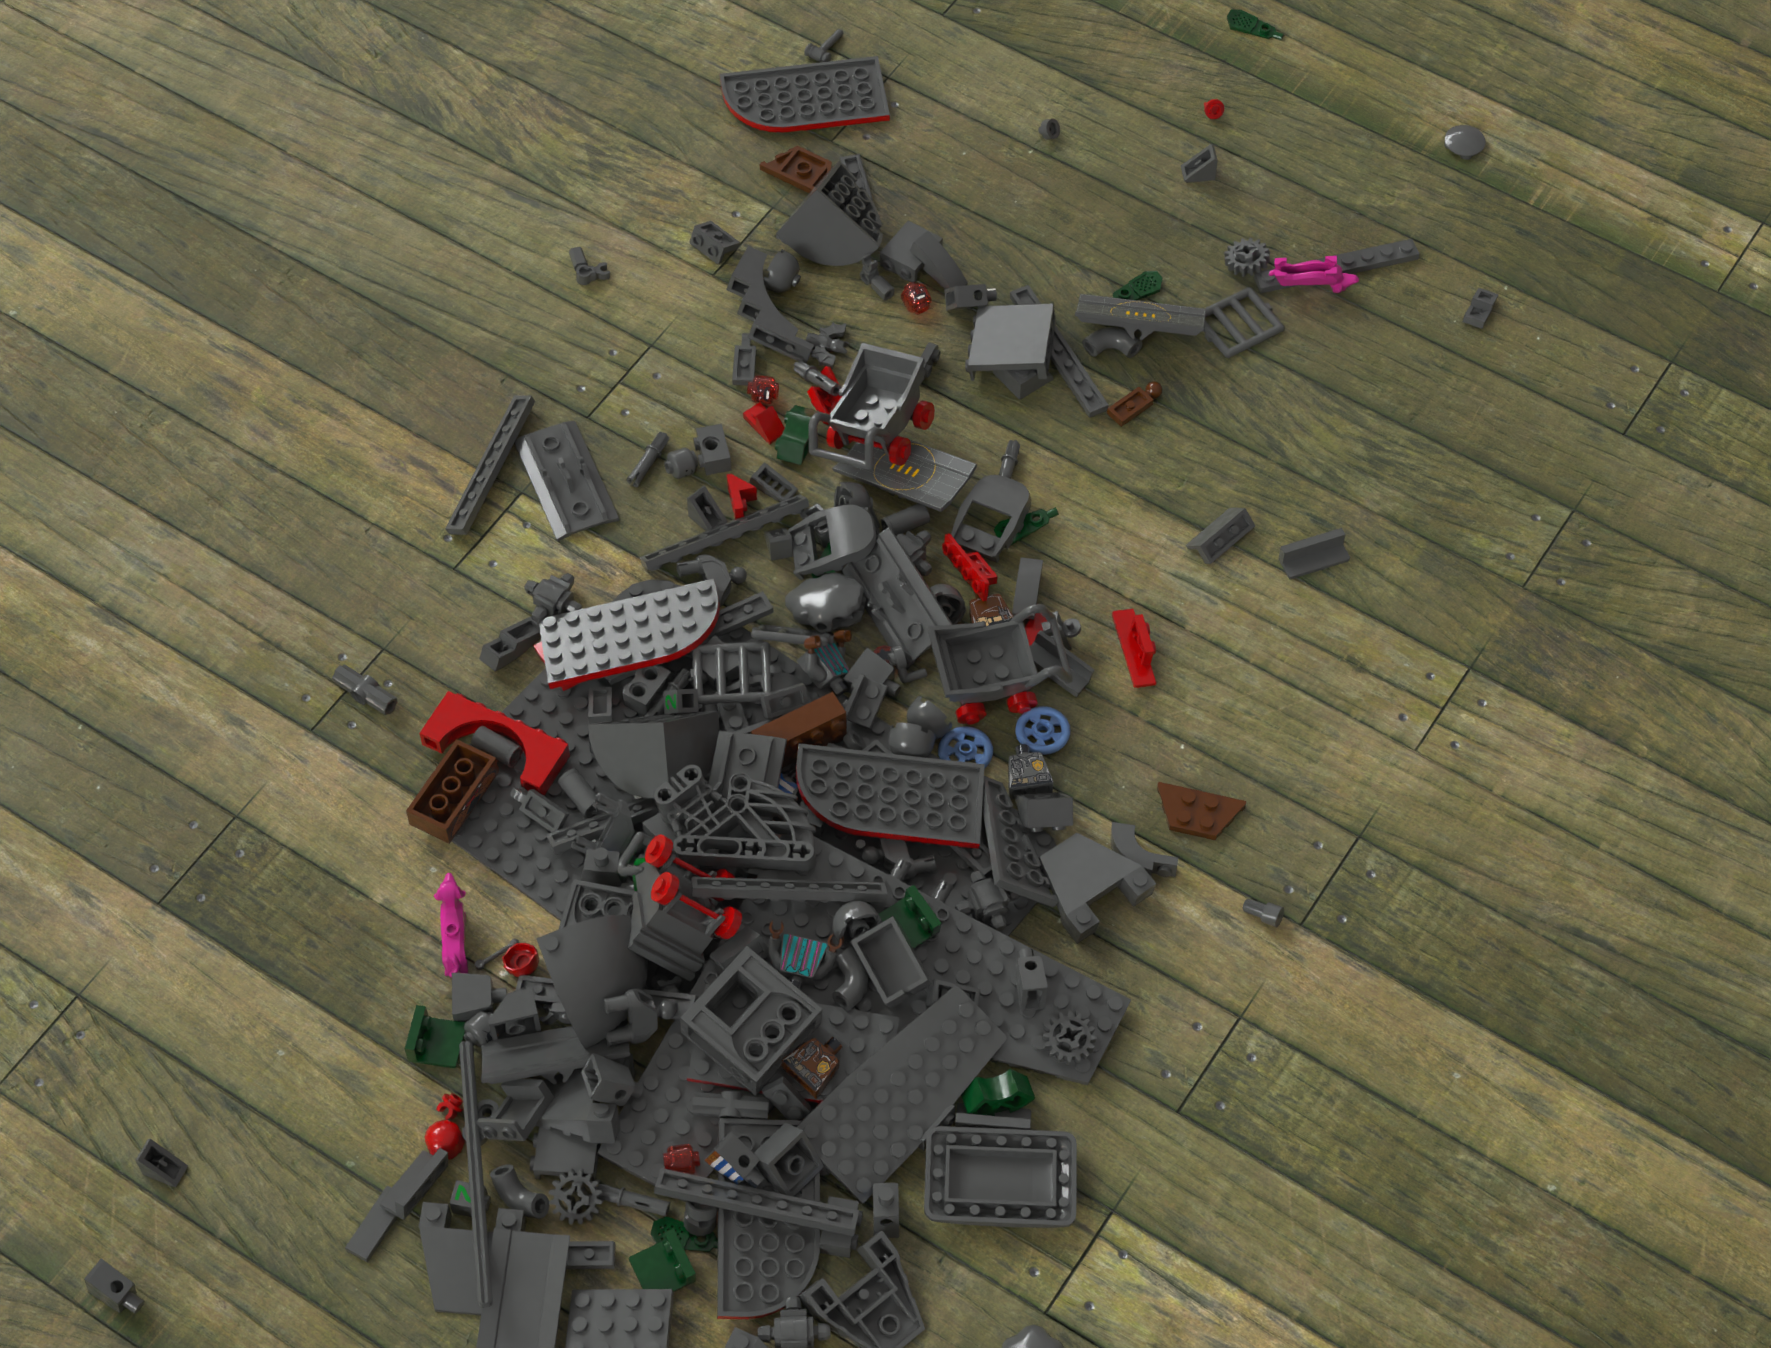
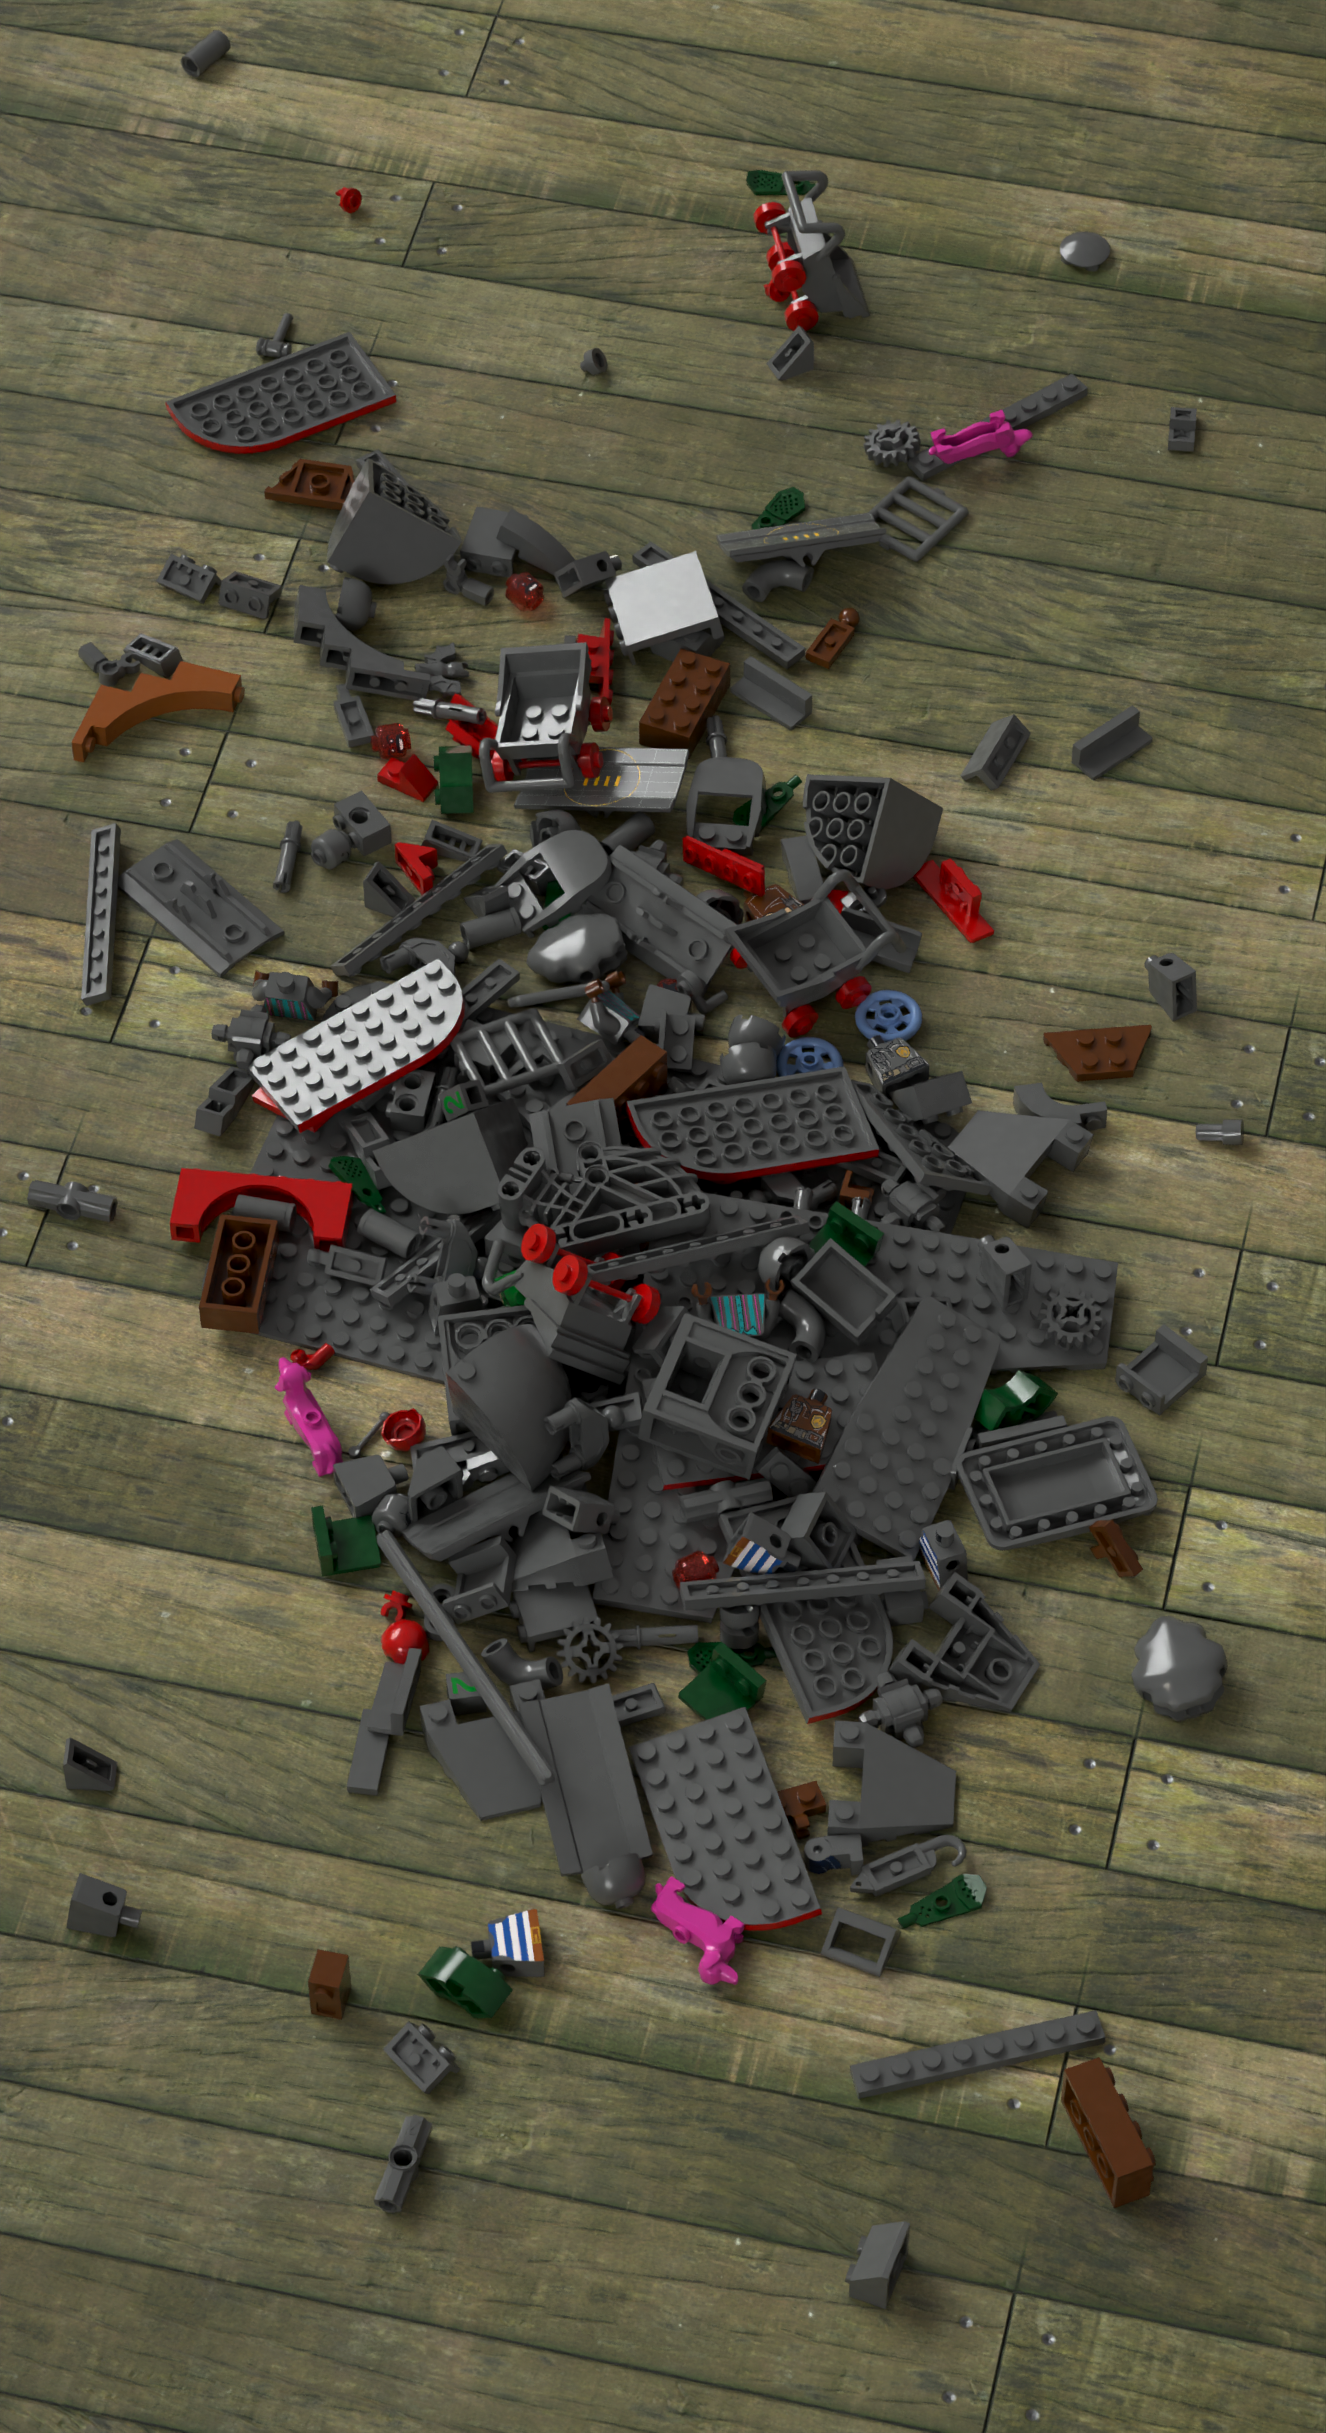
camera: 20 degrees left, 5 degrees down
none -> dark orange arch [72,661,245,763]
none -> dark grey slope [123,633,183,678]
none -> dark grey bracket [156,554,221,604]
none -> dark grey torso [252,970,339,1021]
none -> red arm [290,1343,335,1370]
none -> dark green piece [328,1156,386,1215]
none -> dark grey pin [460,907,522,950]
none -> red bracket [576,618,614,705]
none -> reddish brown brick [639,649,730,759]
none -> dark grey panel [731,656,812,730]
none -> dark grey piece [753,170,870,331]
none -> dark grey brick [803,774,943,889]
none -> reddish brown panel [839,1170,874,1211]
none -> reddish brown plate [1089,1520,1143,1577]
none -> dark grey panel [1115,1324,1208,1416]
none -> dark grey torso [1144,953,1197,1022]

